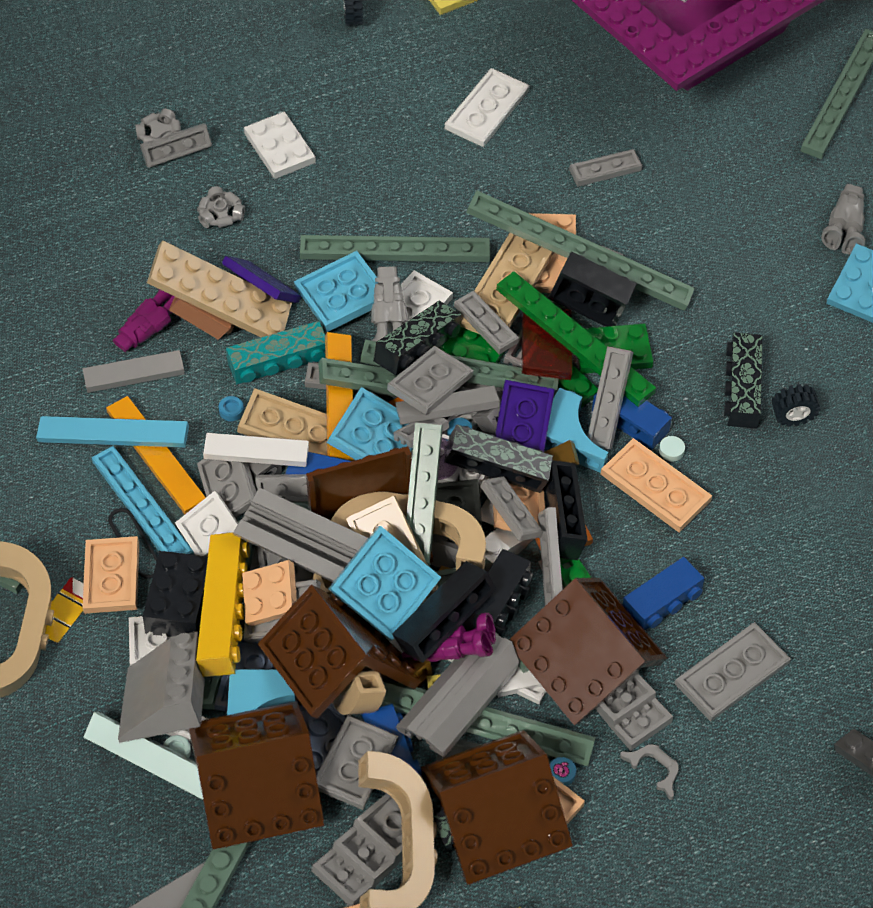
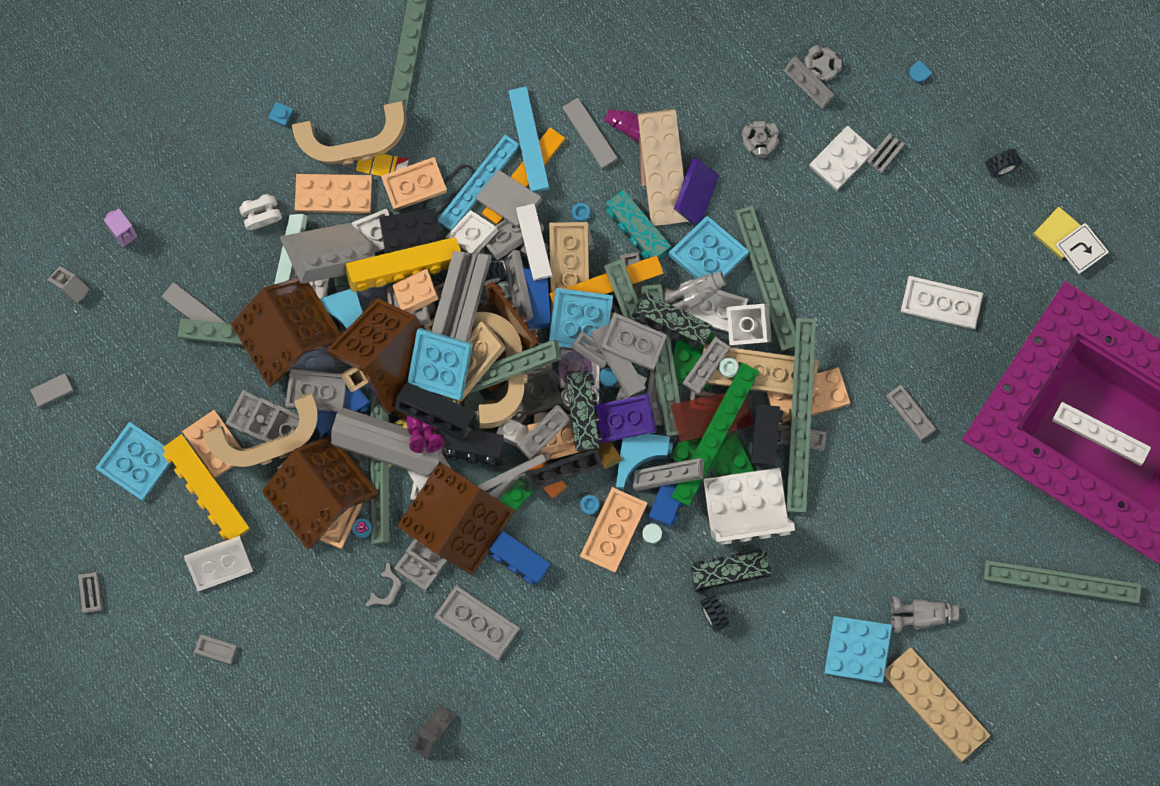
camera: 75 degrees right, 20 degrees up
none -> white brick [239,194,282,230]
none -> light nougat plate [295,174,372,214]
none -> light grey tile [475,170,542,228]
none -> dark azure tile [580,495,600,515]
none -> white bracket [703,468,795,545]
none -> light aqua tile [719,358,739,378]
none -> white slope [727,304,772,345]
none -> light grey tile [866,133,905,174]
none -> dark azure tile [909,60,932,83]

